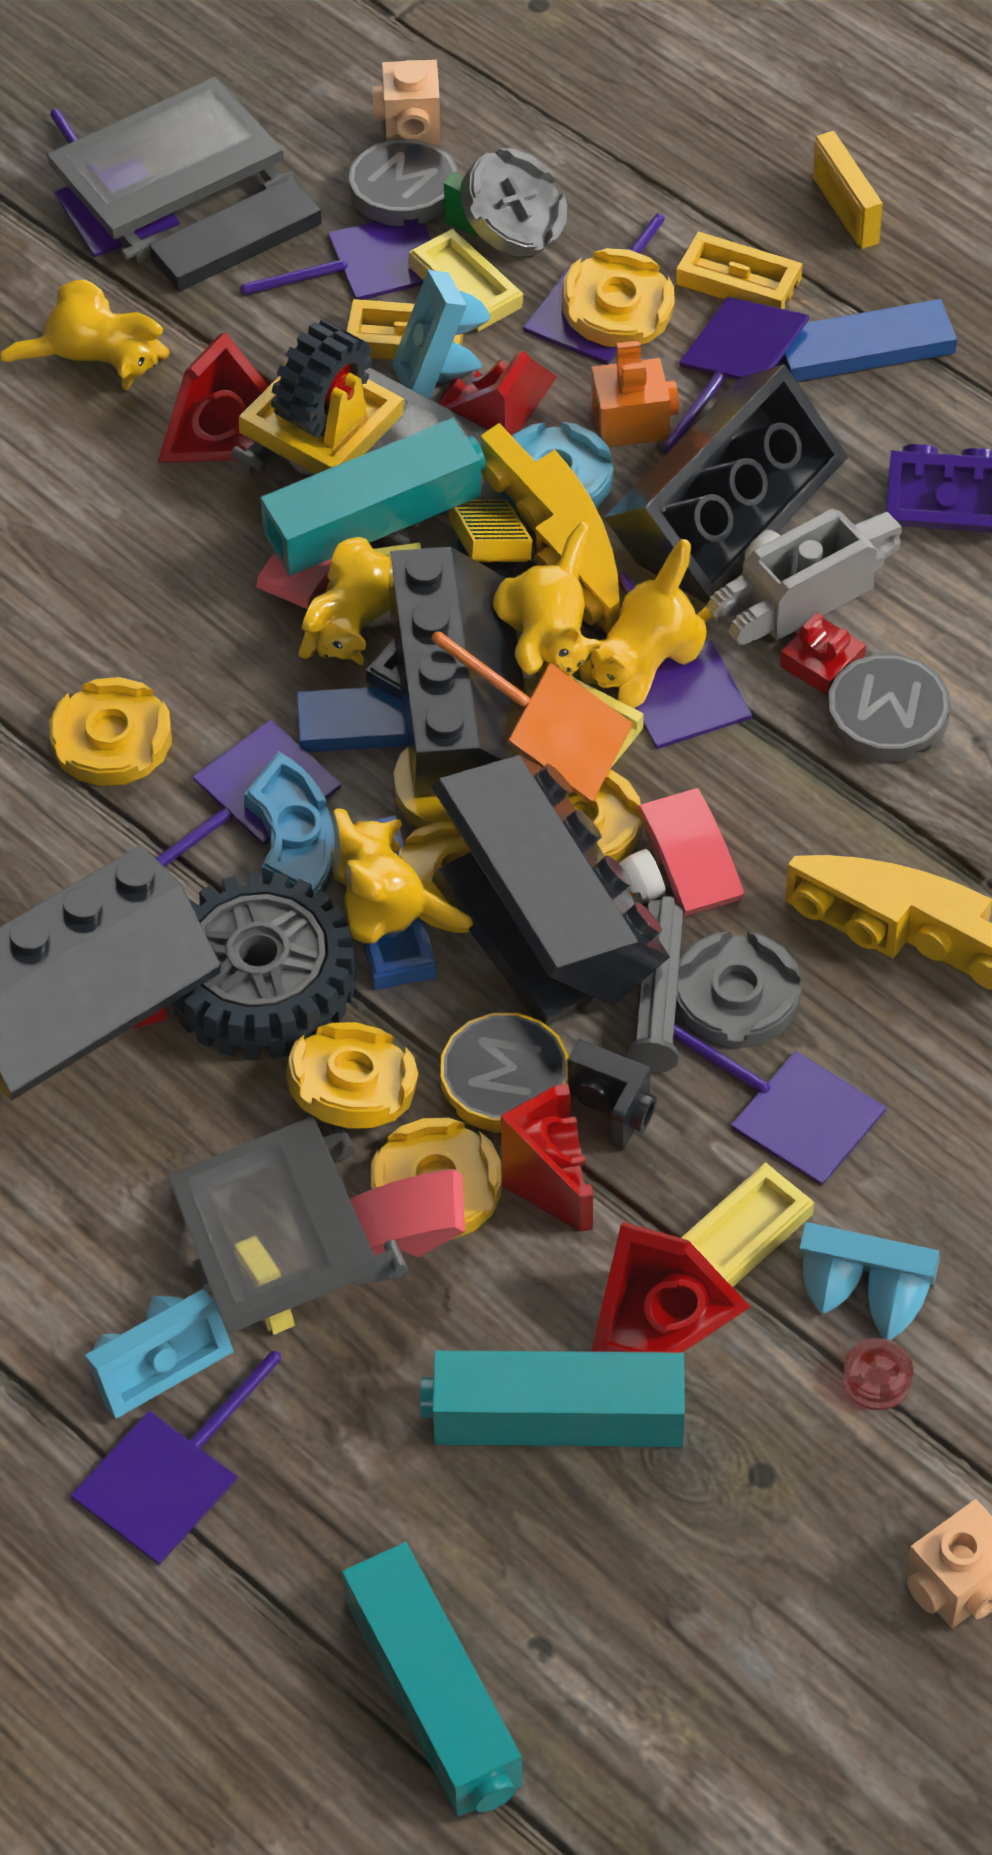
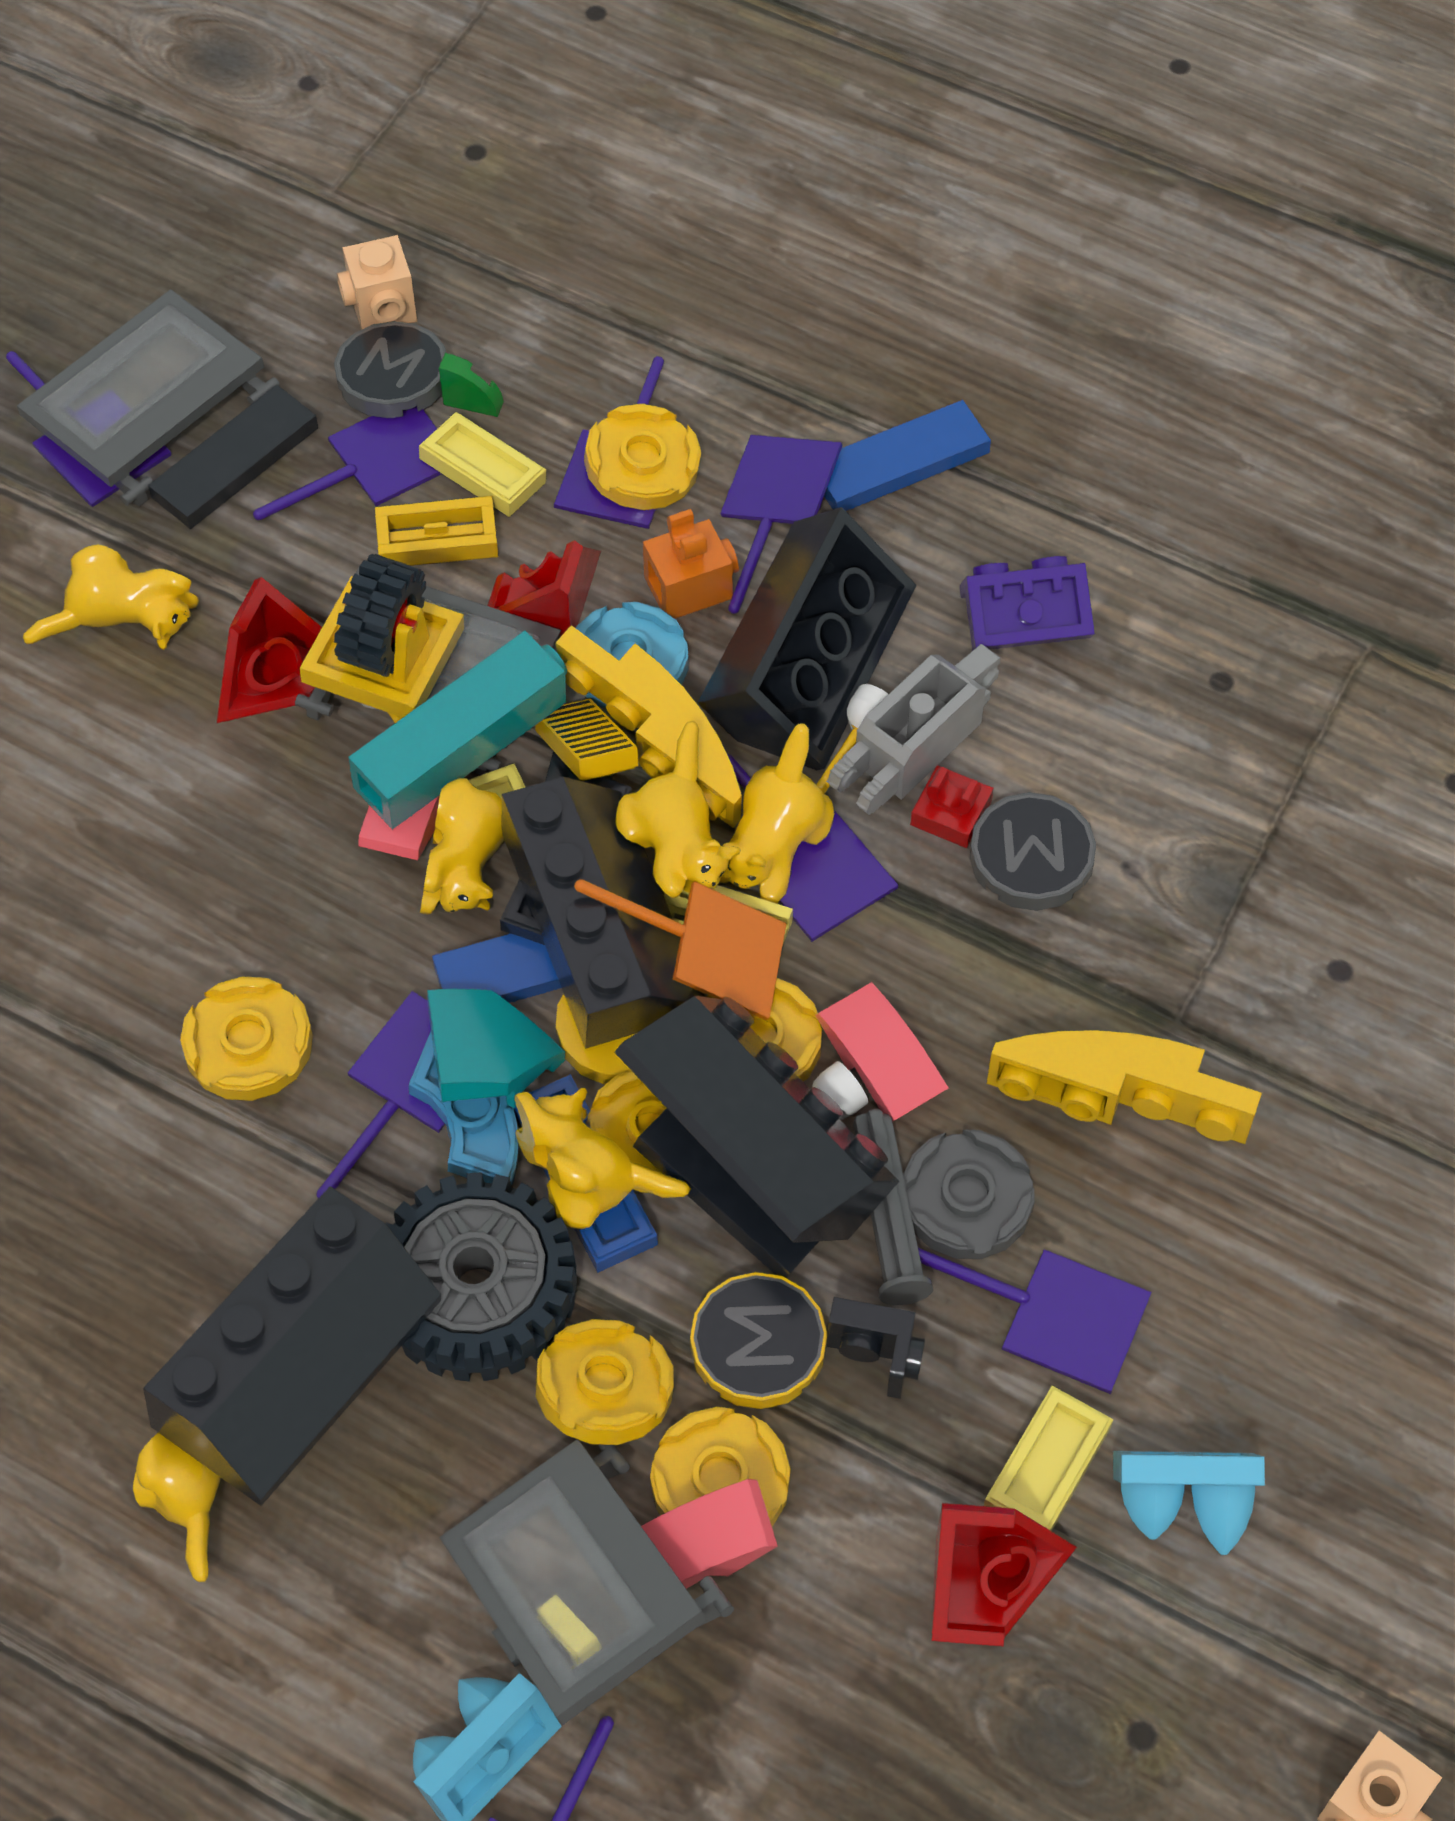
camera: 15 degrees left, 5 degrees up
medium azure tile [391,270,490,399] -> none
teal brick [420,1350,685,1447] -> none
flat silver tile [461,148,567,256] -> none
red slope [501,1083,593,1232] -> none
yellow tile [676,231,803,309] -> none
yellow tile [812,131,883,249] -> none
clear red tile [843,1338,913,1410] -> none
none -> teal slope [427,989,565,1108]

